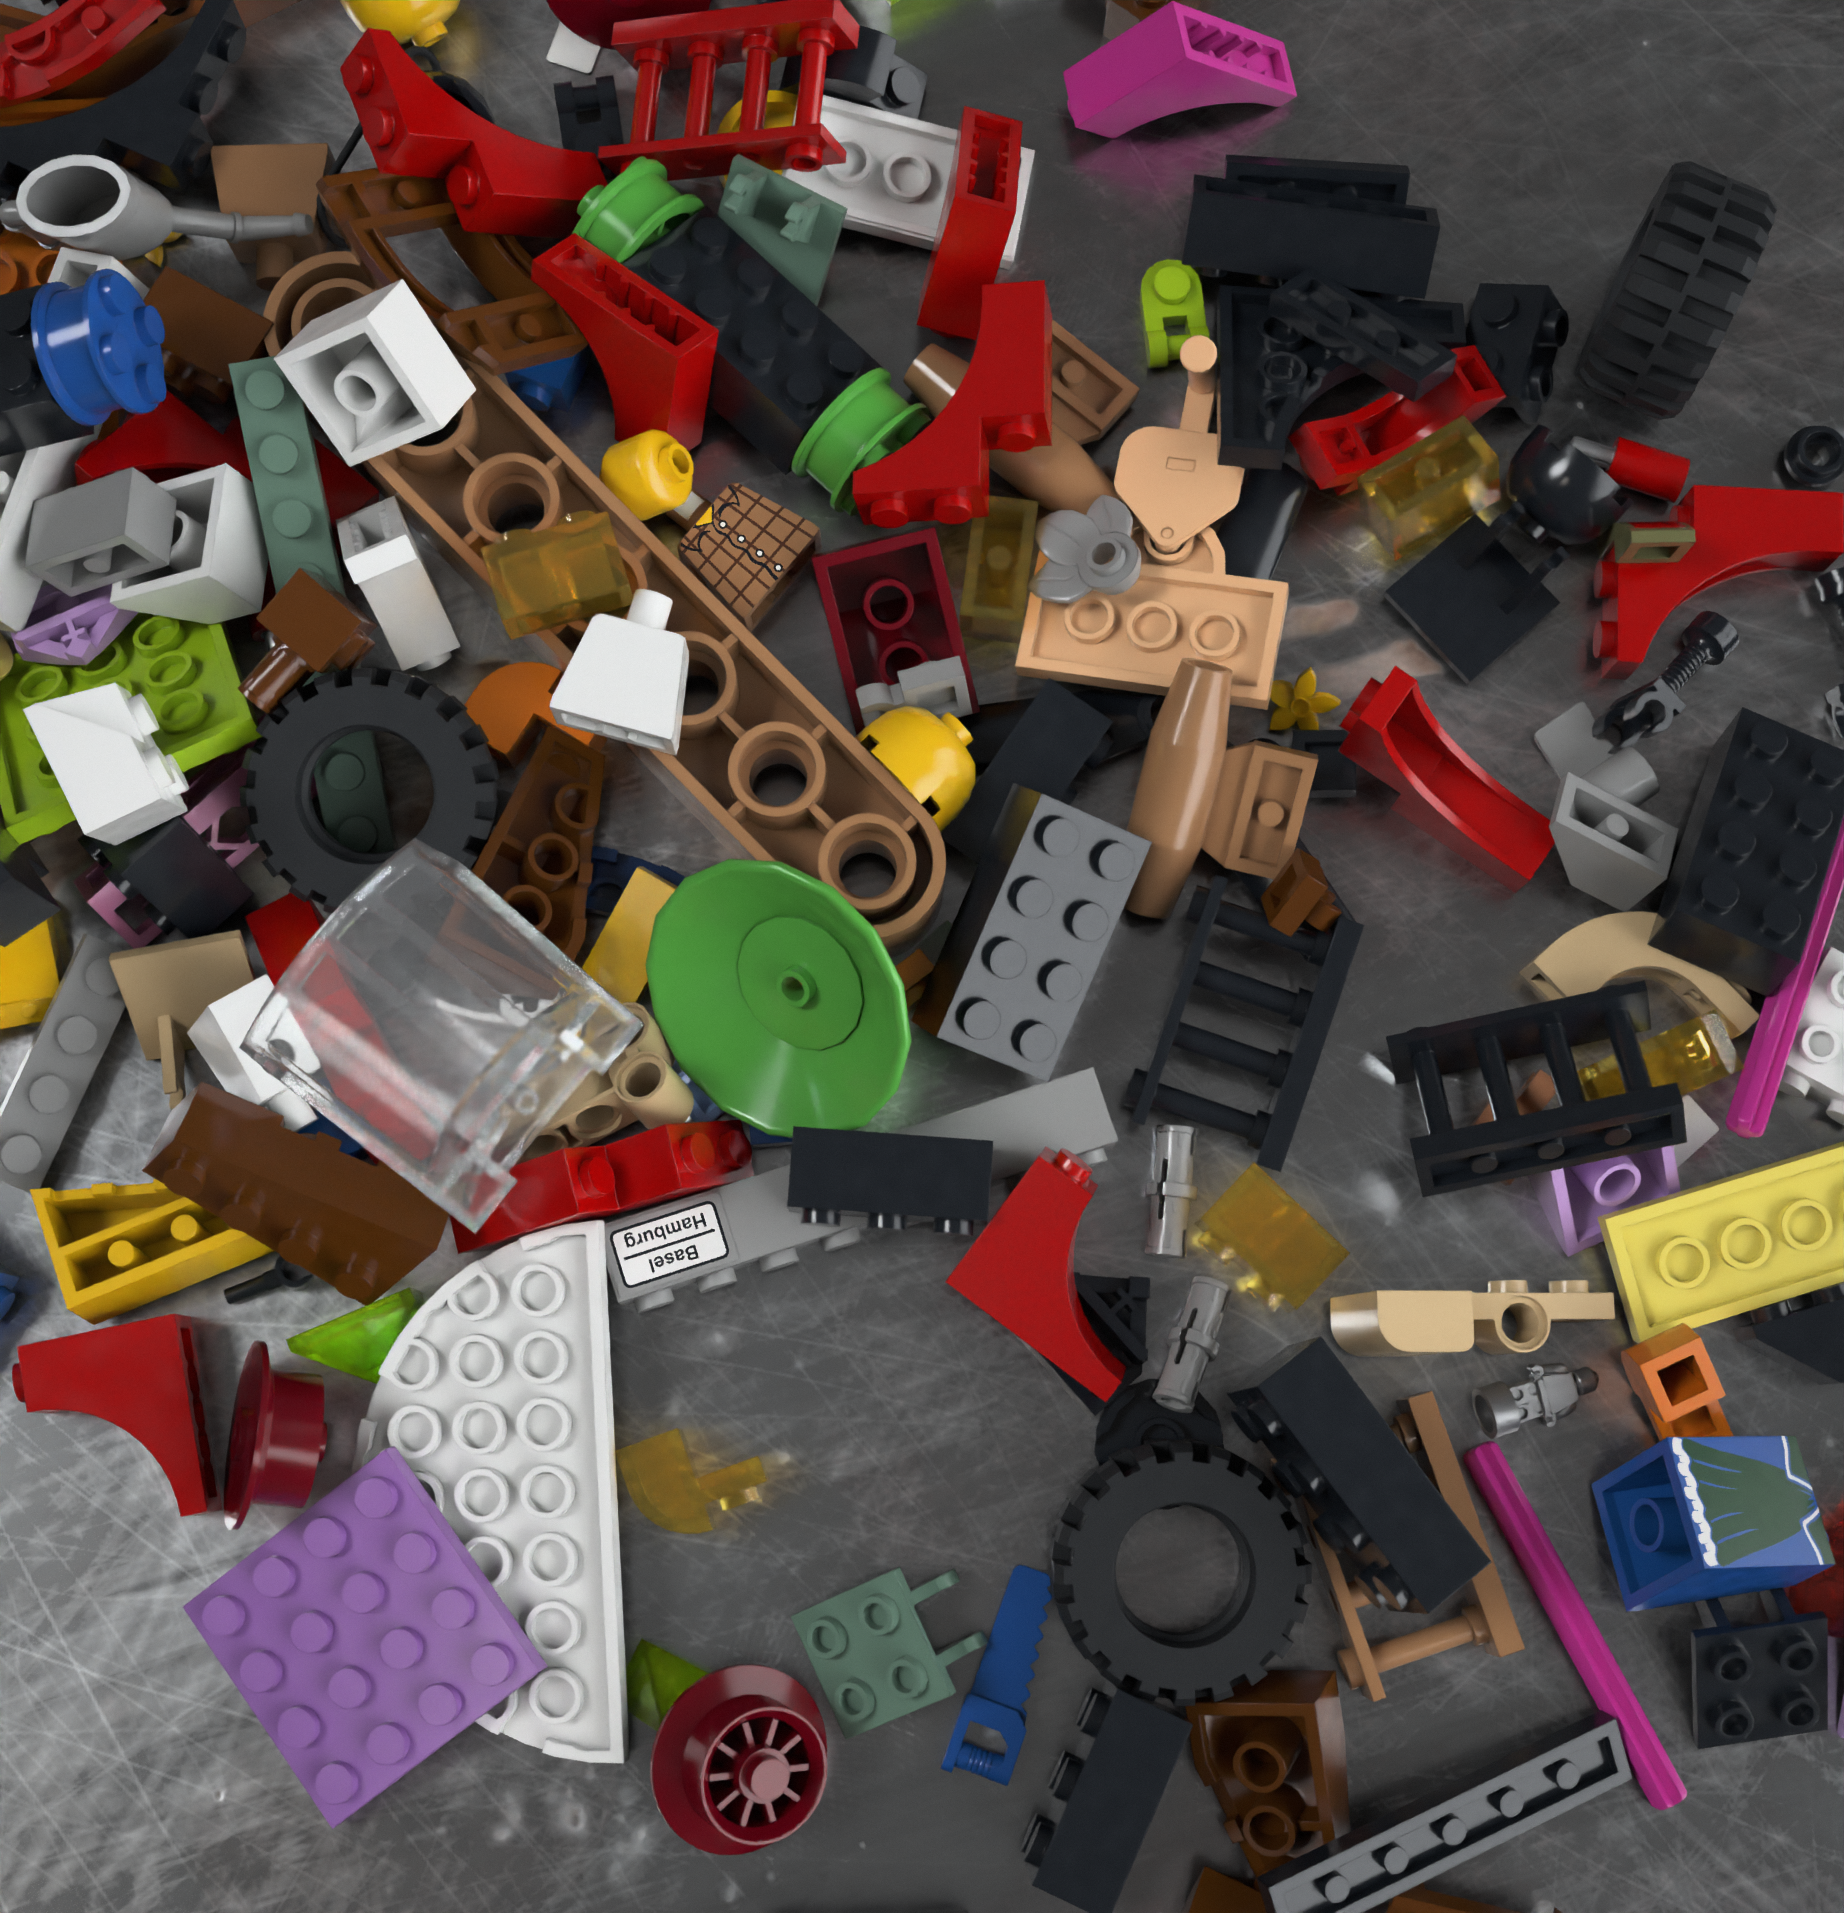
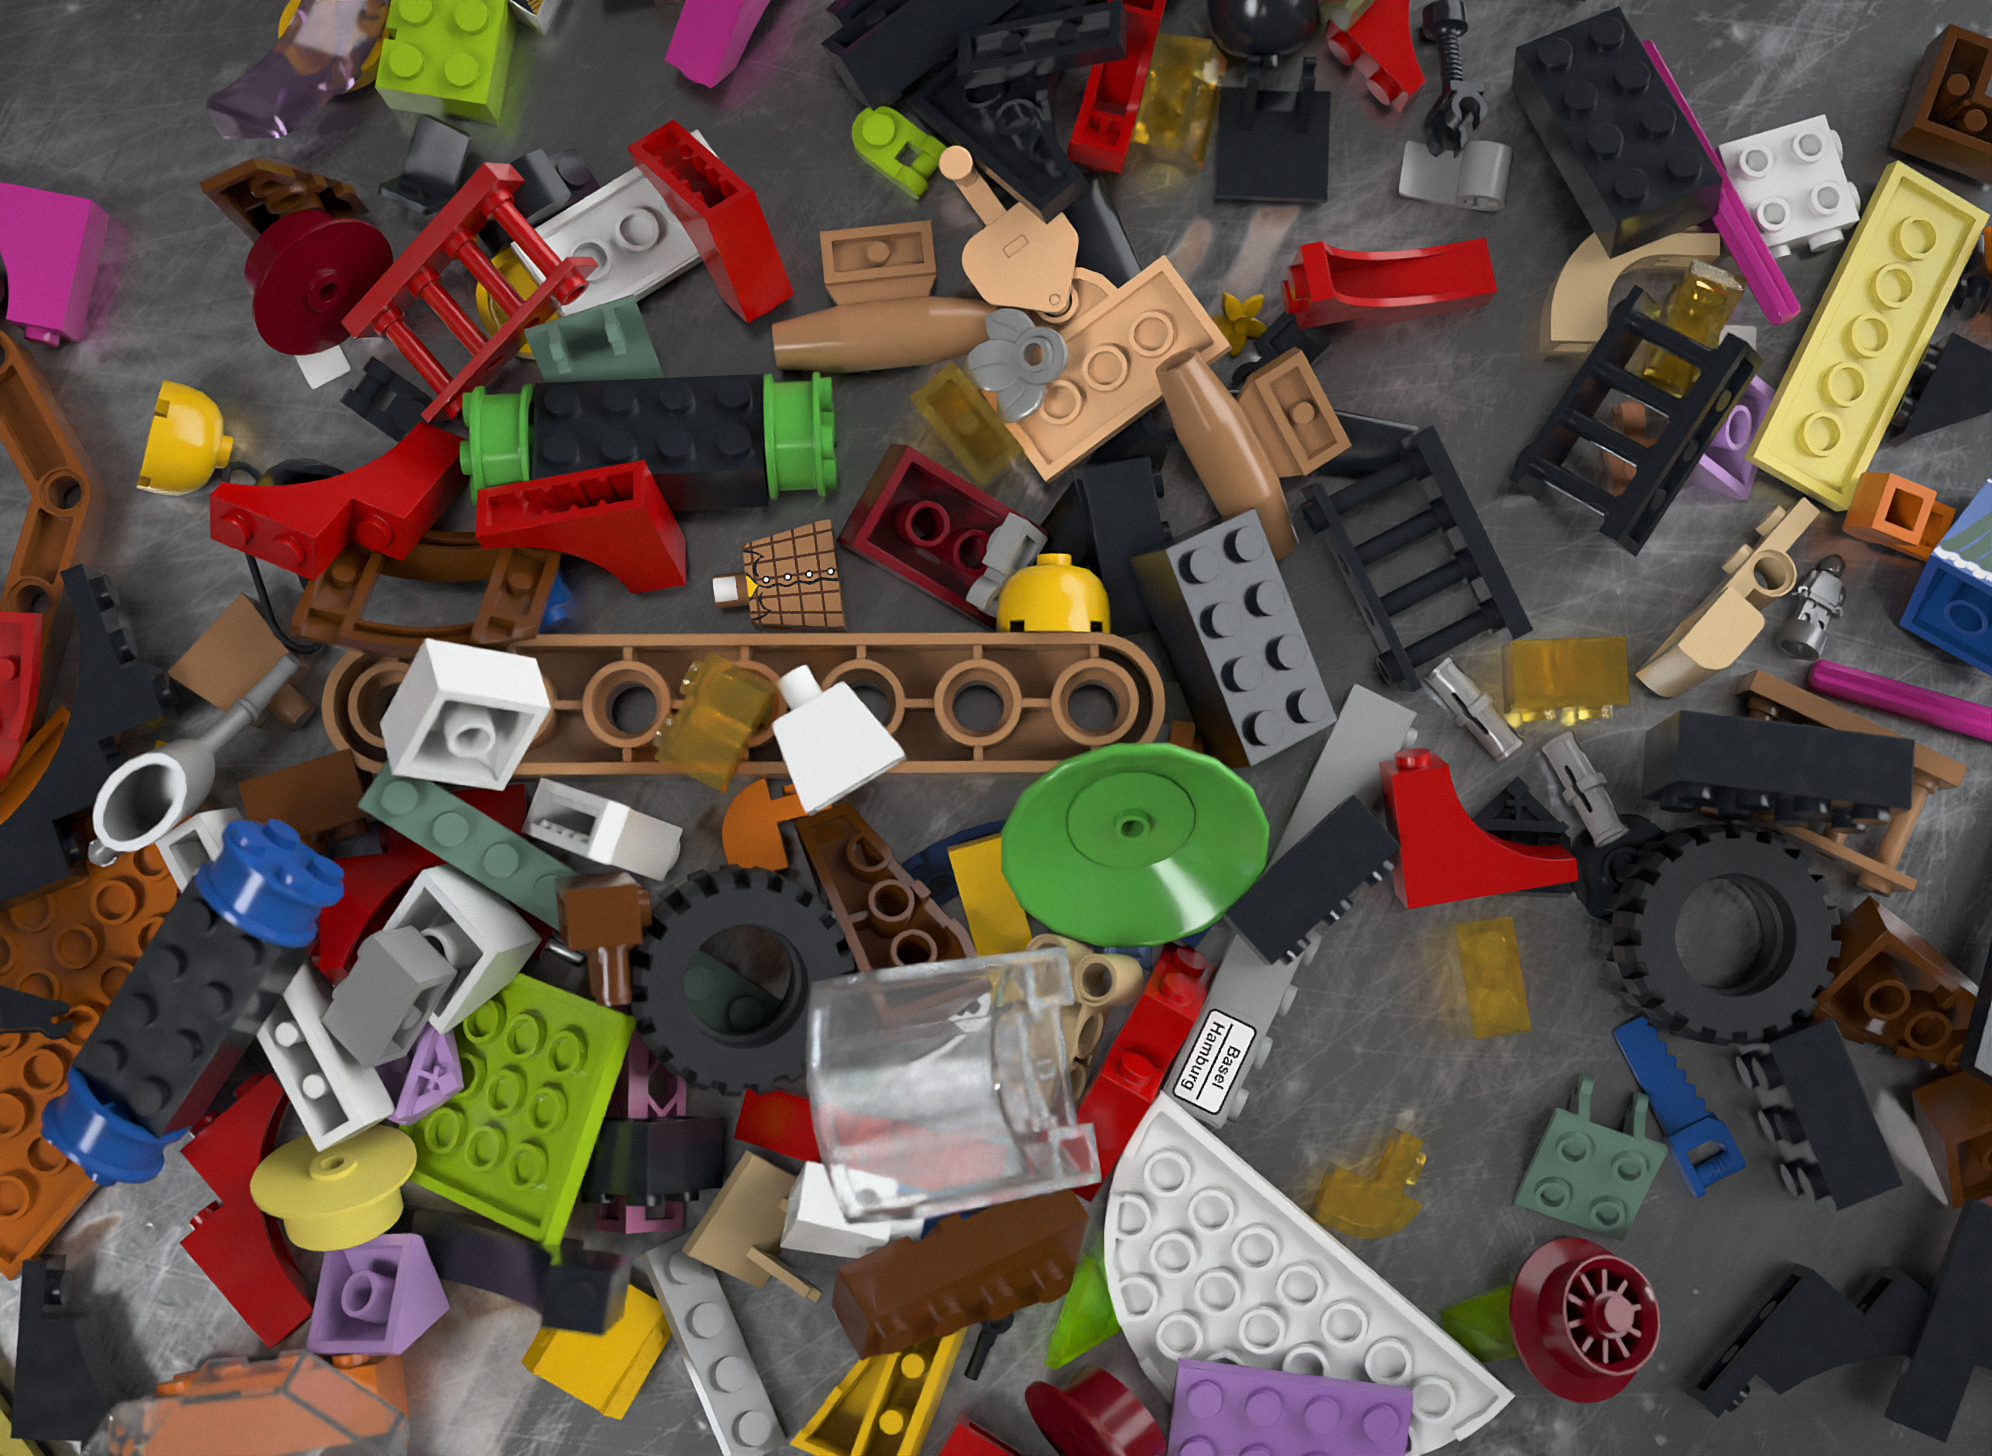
camera: 45 degrees left, 5 degrees up
white slope [23,683,189,846] -> none
yellow head [599,429,694,521] -> none
red arch [852,280,1052,528] -> none
reddish brown tile [1261,848,1342,937] -> none
light grey slope [1549,772,1678,912] -> none
none -> clear yellow brick [1443,916,1532,1040]

